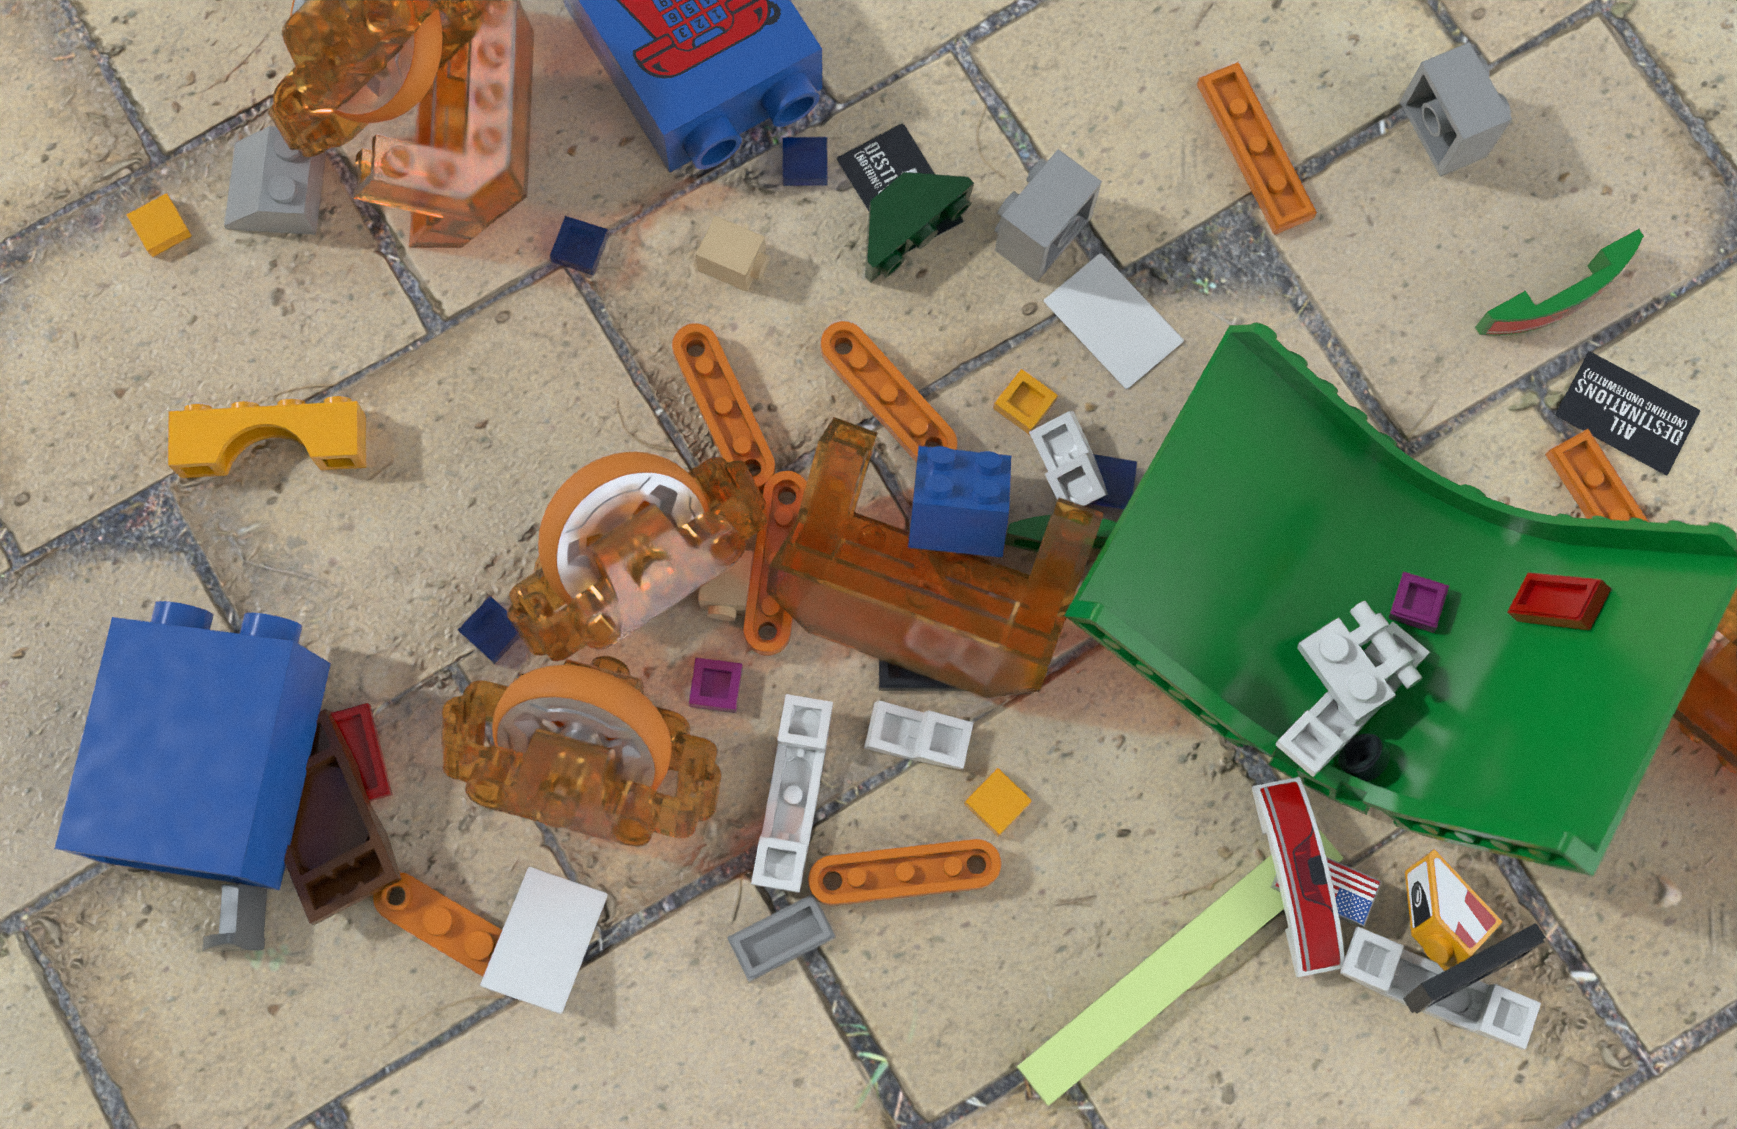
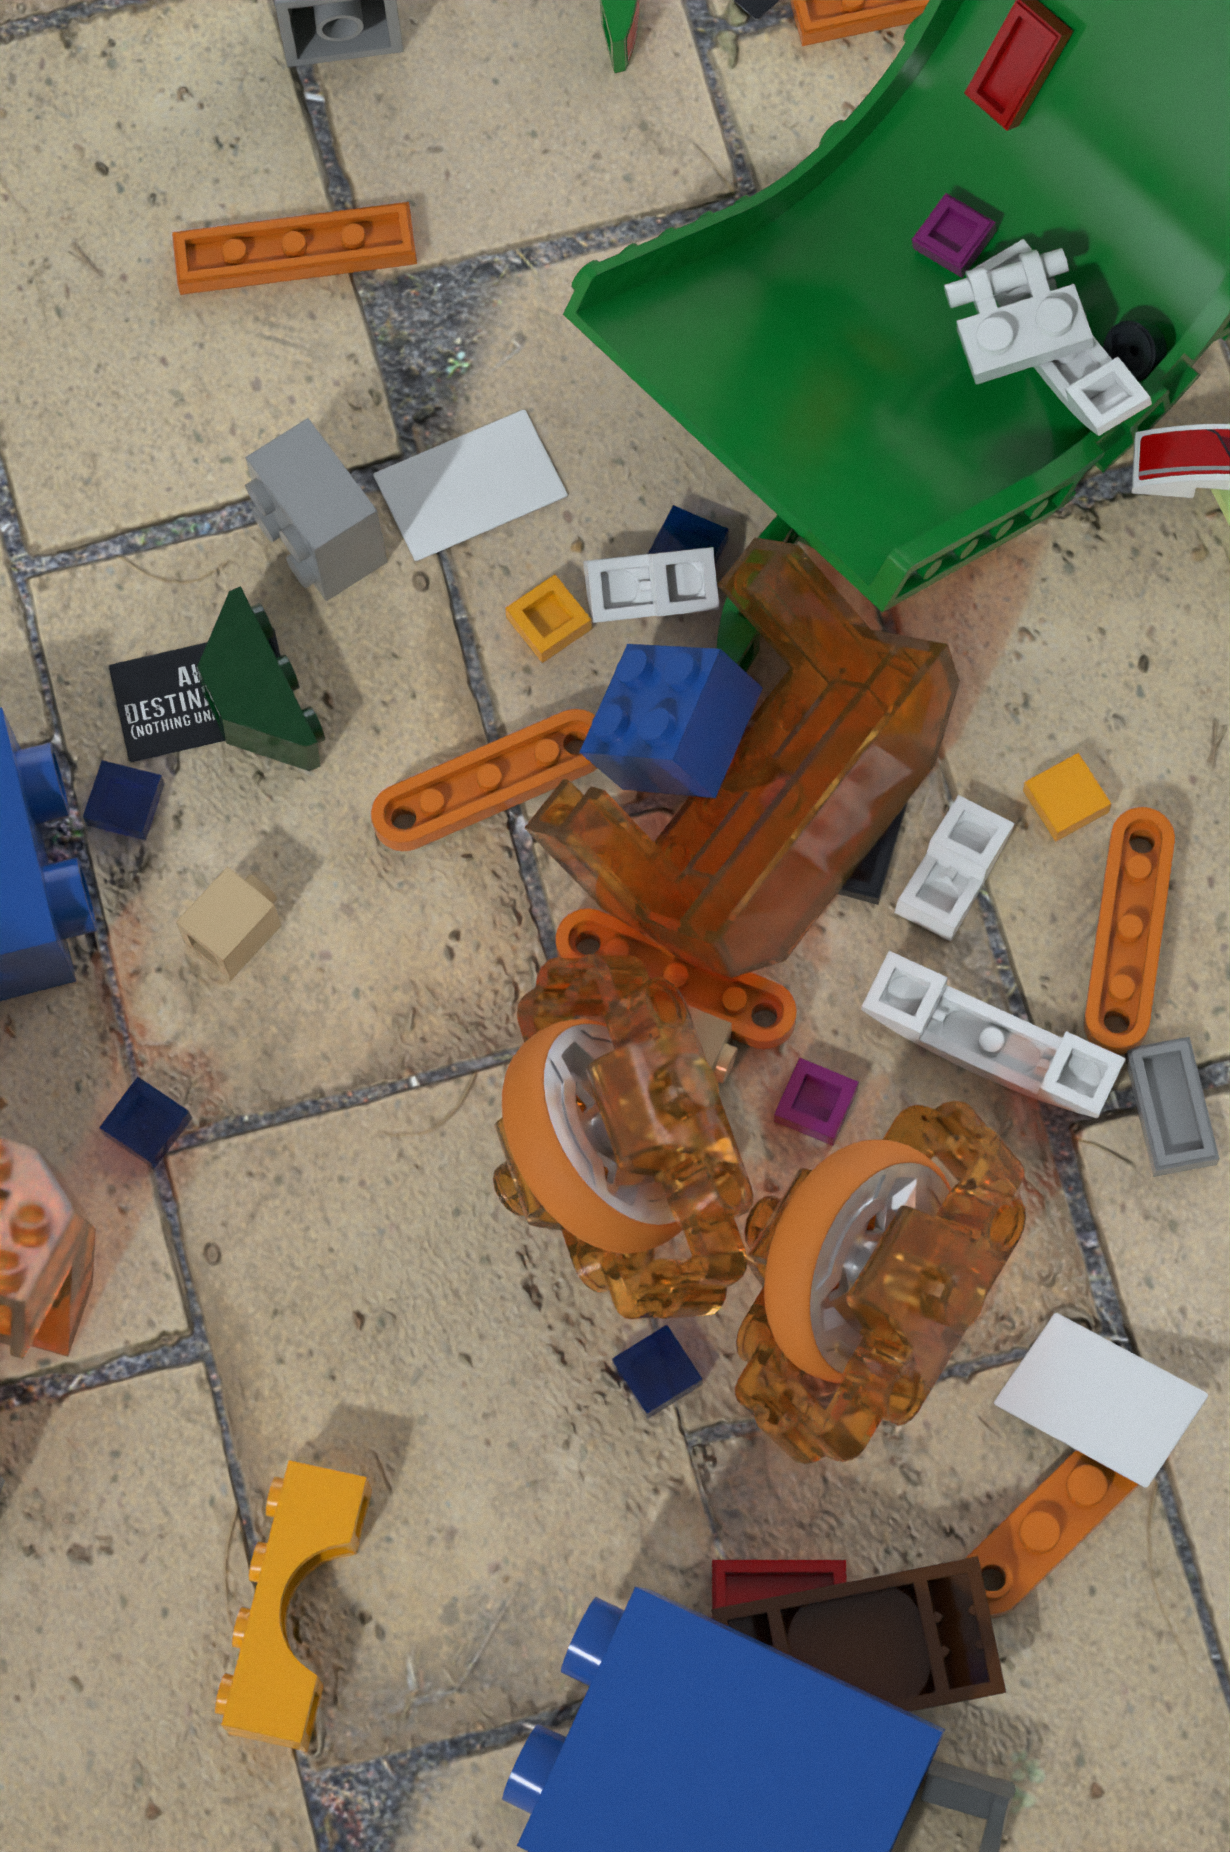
camera: 65 degrees left, 5 degrees down
orange plate [672,323,775,493] -> none

